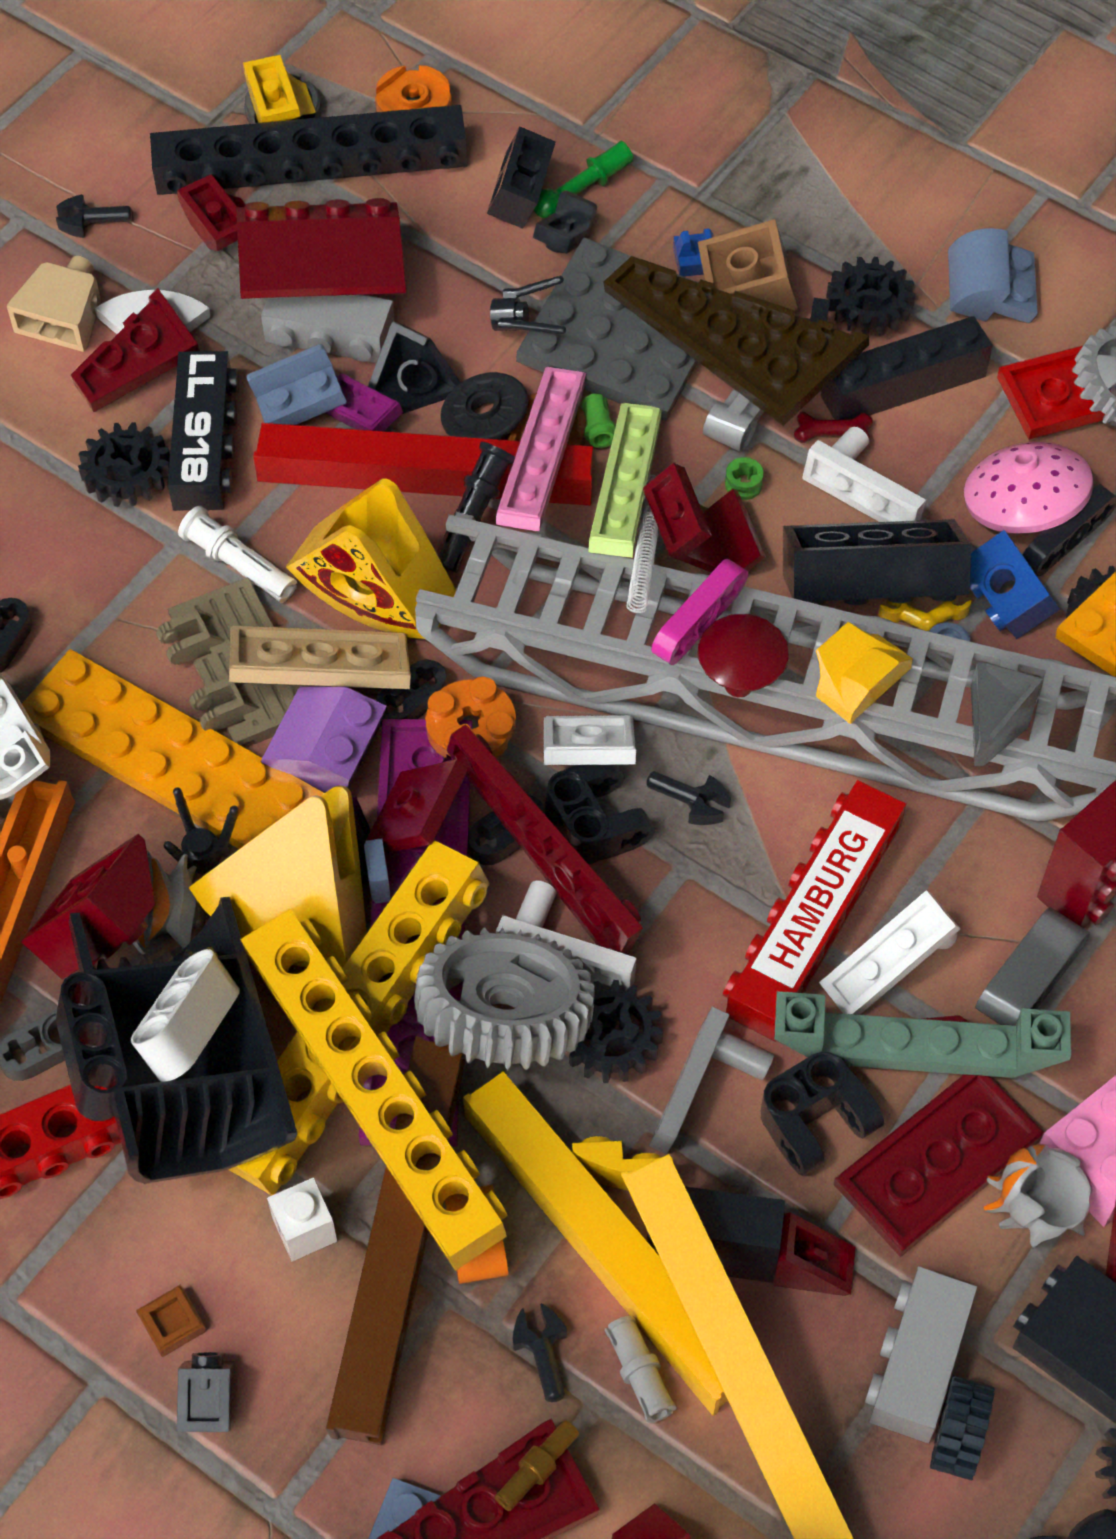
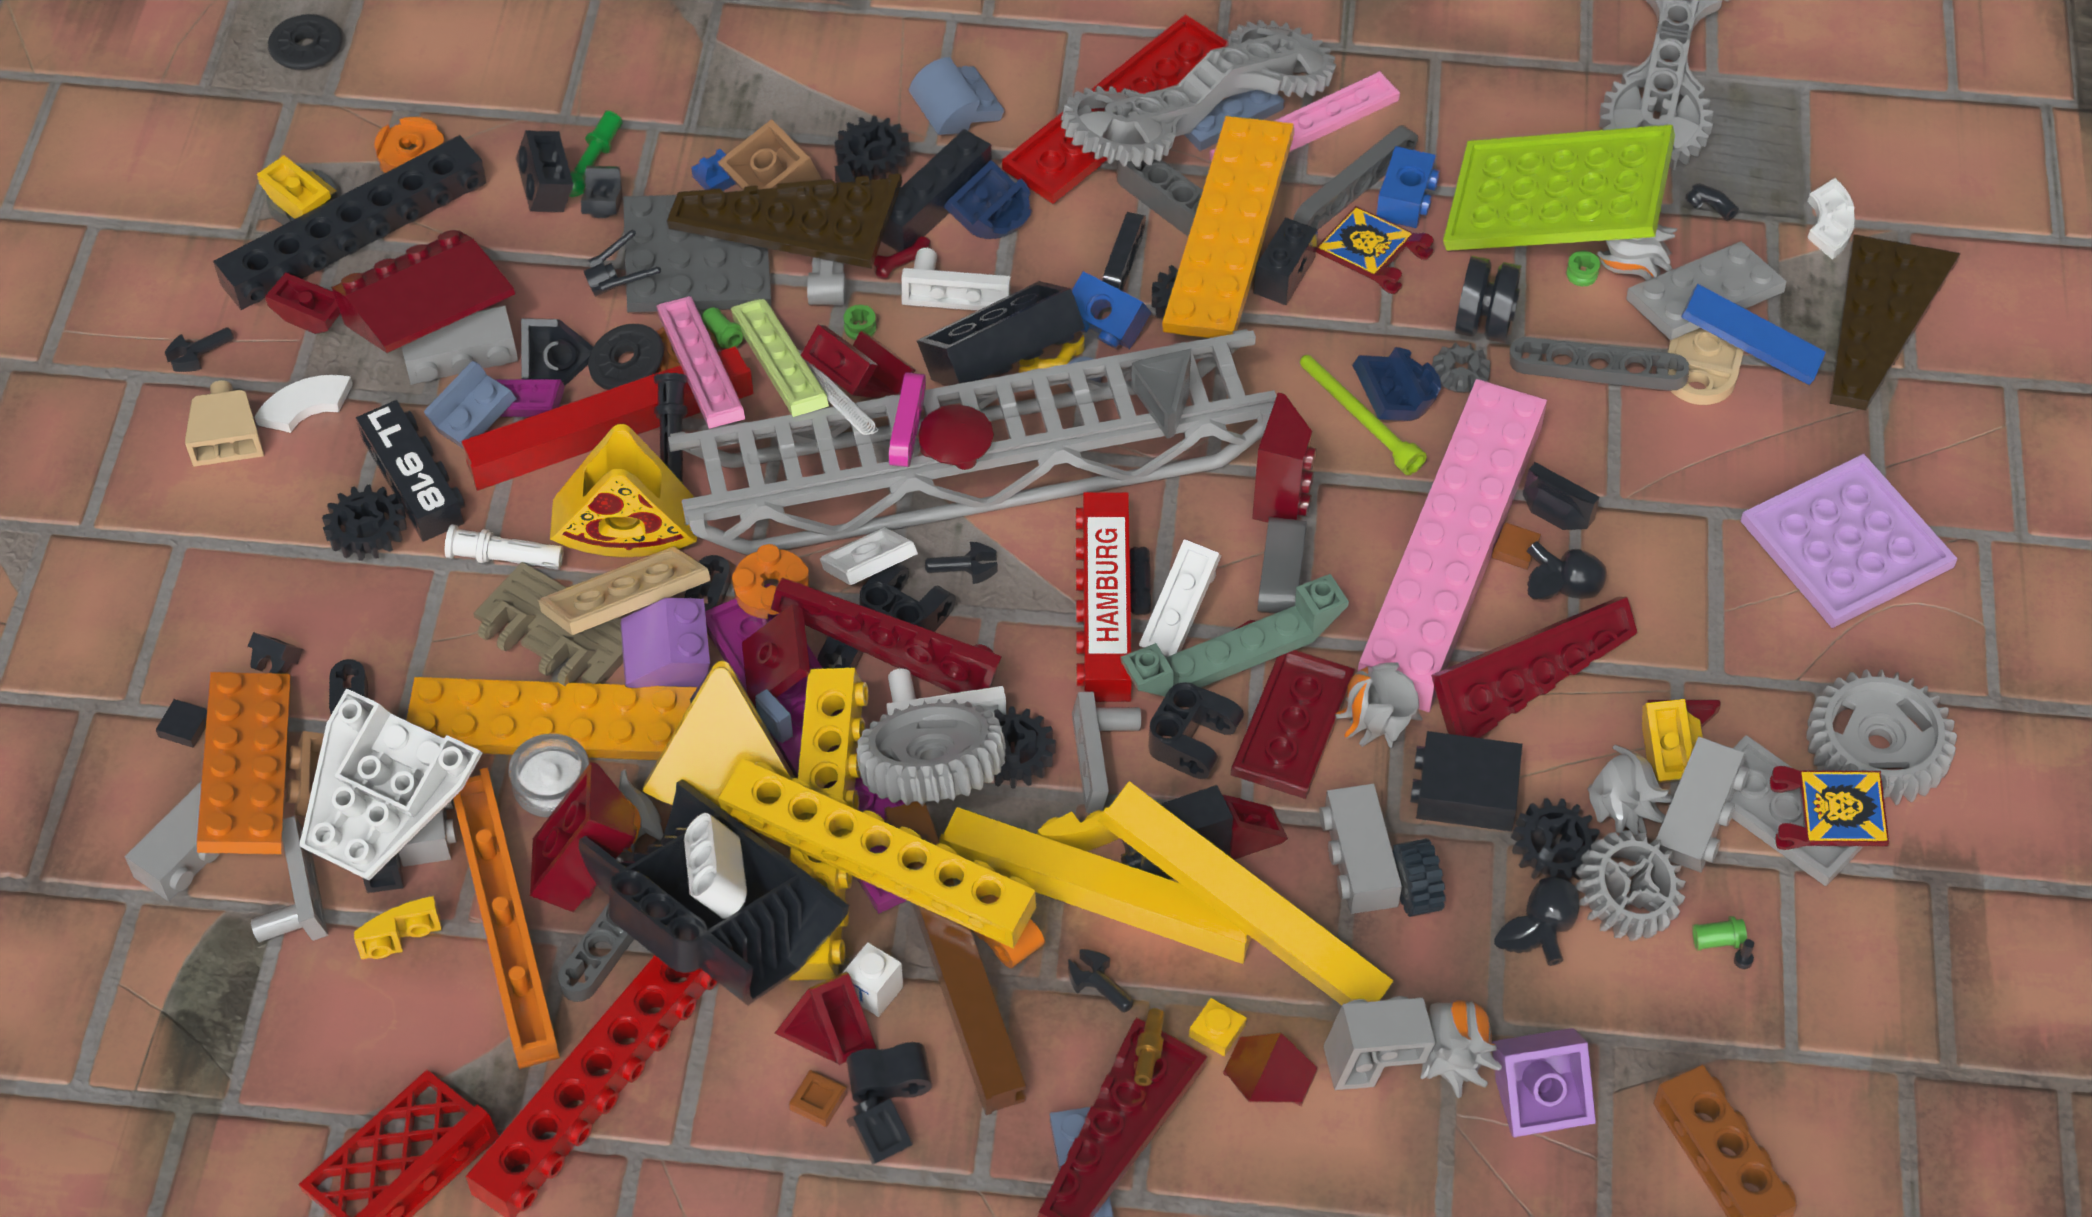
camera: 30 degrees left, 5 degrees down
dark red wing [71,288,200,412] -> none
black plant [163,787,239,874] -> none
light grey pin [605,1316,677,1423] -> none
yellow slope [816,622,913,724] -> none
bright pink dish [964,442,1093,534] -> none
none -> clear piece [508,733,589,817]
none -> dark red slope [774,971,877,1065]
none -> black axle [846,1042,932,1104]
none -> dark blue slope [944,160,1032,239]
none -> black axle [1130,546,1151,615]
none -> yellow plate [1189,998,1247,1057]

